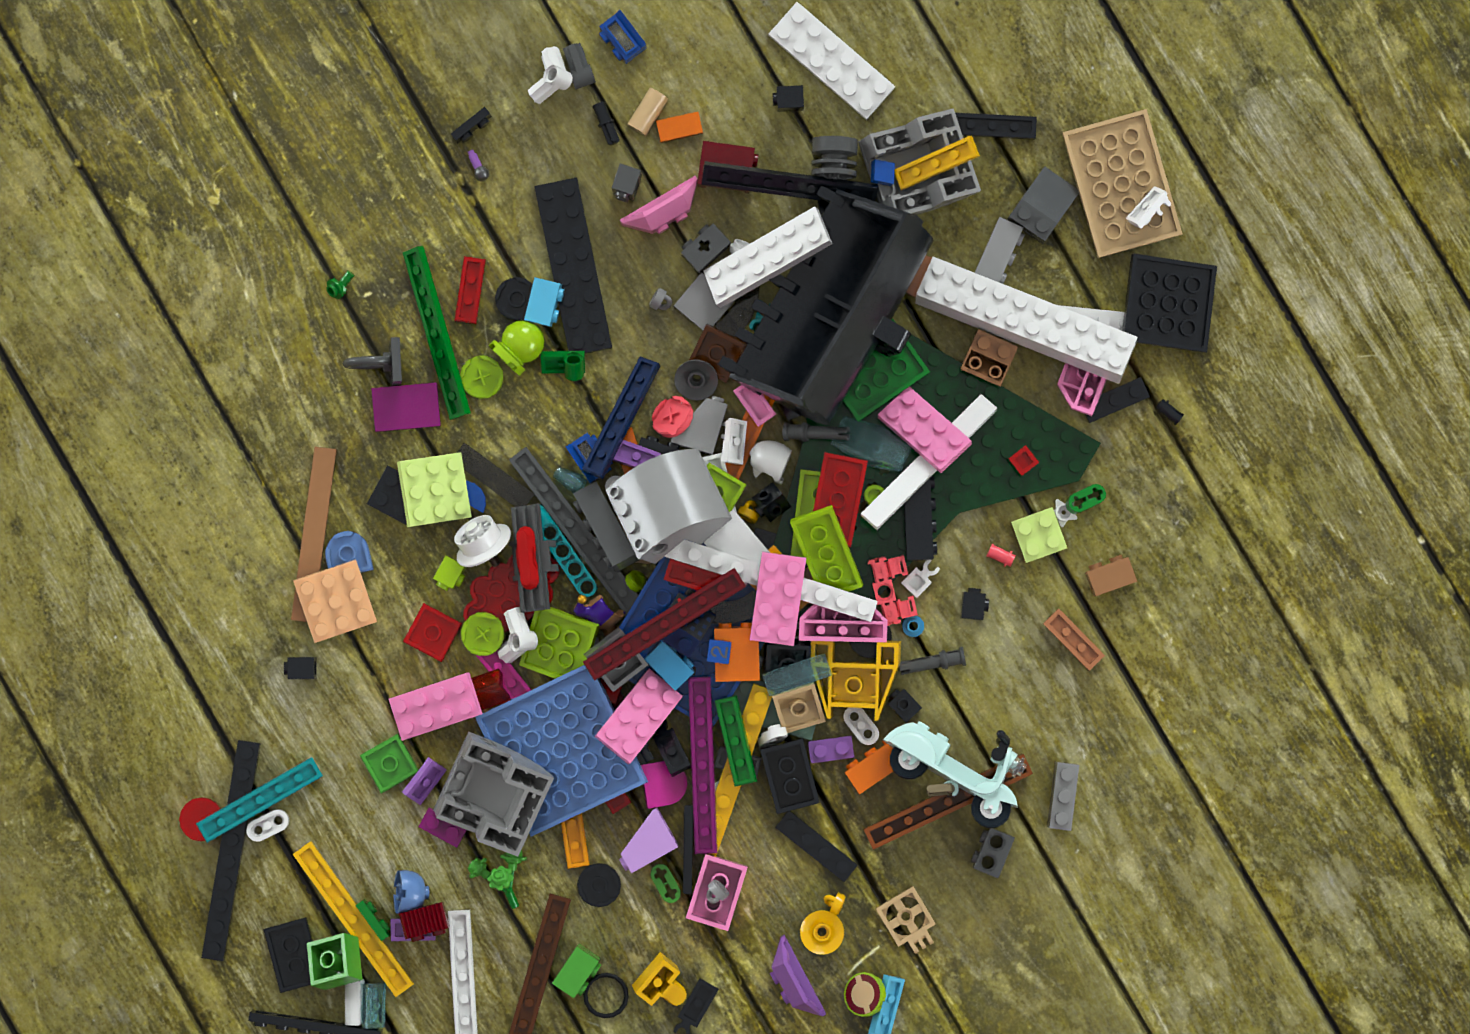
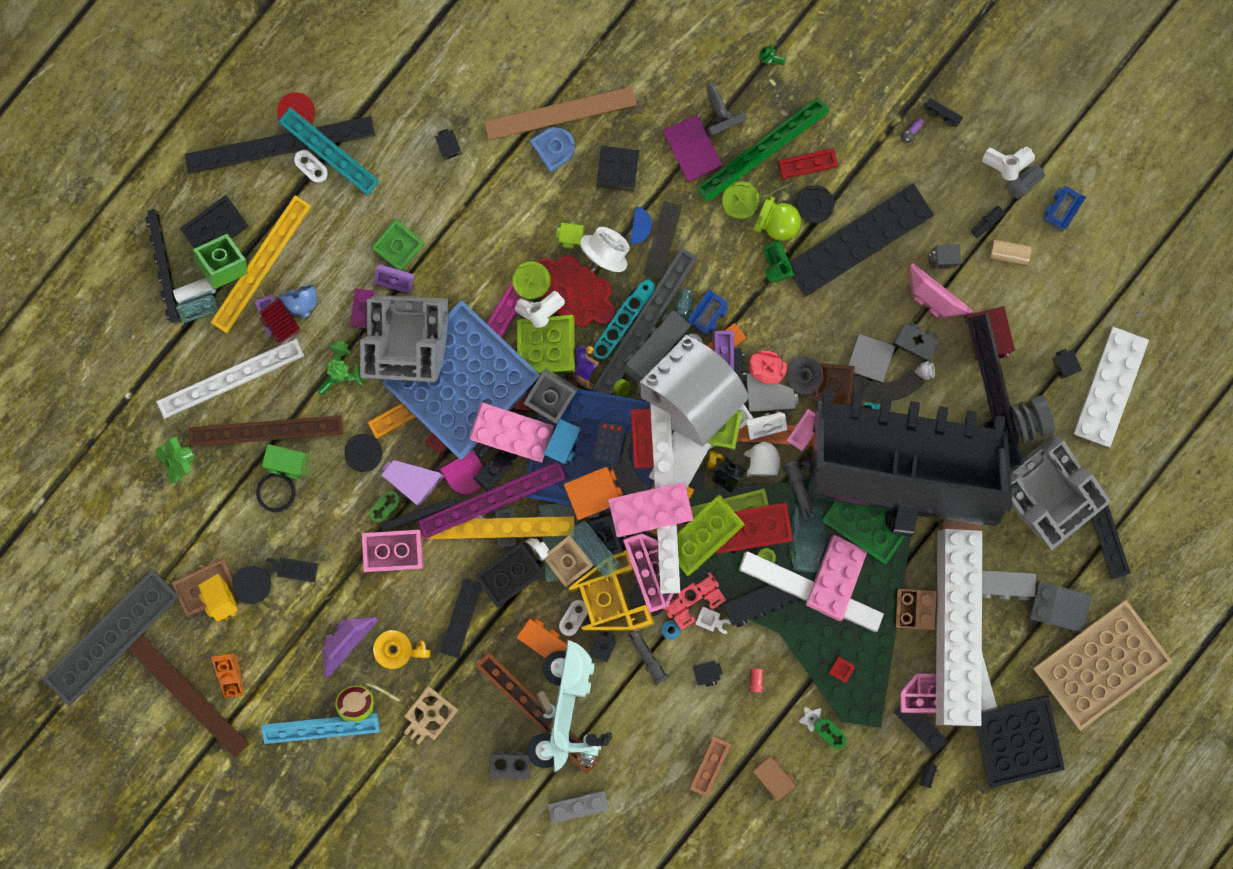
camera: 70 degrees right, 0 degrees up
light nougat plate [293,559,377,643] -> none
green plate [356,899,391,941] -> none
bright pink plate [389,672,483,741] -> none
yellowish green plate [397,452,472,527] -> none
red tile [403,603,463,662] -> none
clear red panel [471,668,510,710] -> none
dark grey piece [509,504,559,613] -> none
medium azure brick [524,277,565,327] -> none
dark blue tile [582,356,660,479] -> none
dark red tile [583,568,746,681] -> none
yellow brick [632,952,687,1006] -> none
light grey tile [649,288,672,310] -> none
orange tile [656,111,703,143] -> none
white plate [703,207,832,308] -> none
light grey tile [706,879,729,904] -> none
blue tile [707,639,732,664] -> none
green tile [715,695,757,787] -> none
medium lavender plate [808,736,854,763] -> none
blue tile [871,159,895,186] -> none
yellow tile [894,136,980,190] -> none
yellowish green plate [1011,507,1067,563] -> none
white plate [1126,186,1171,229] -> none

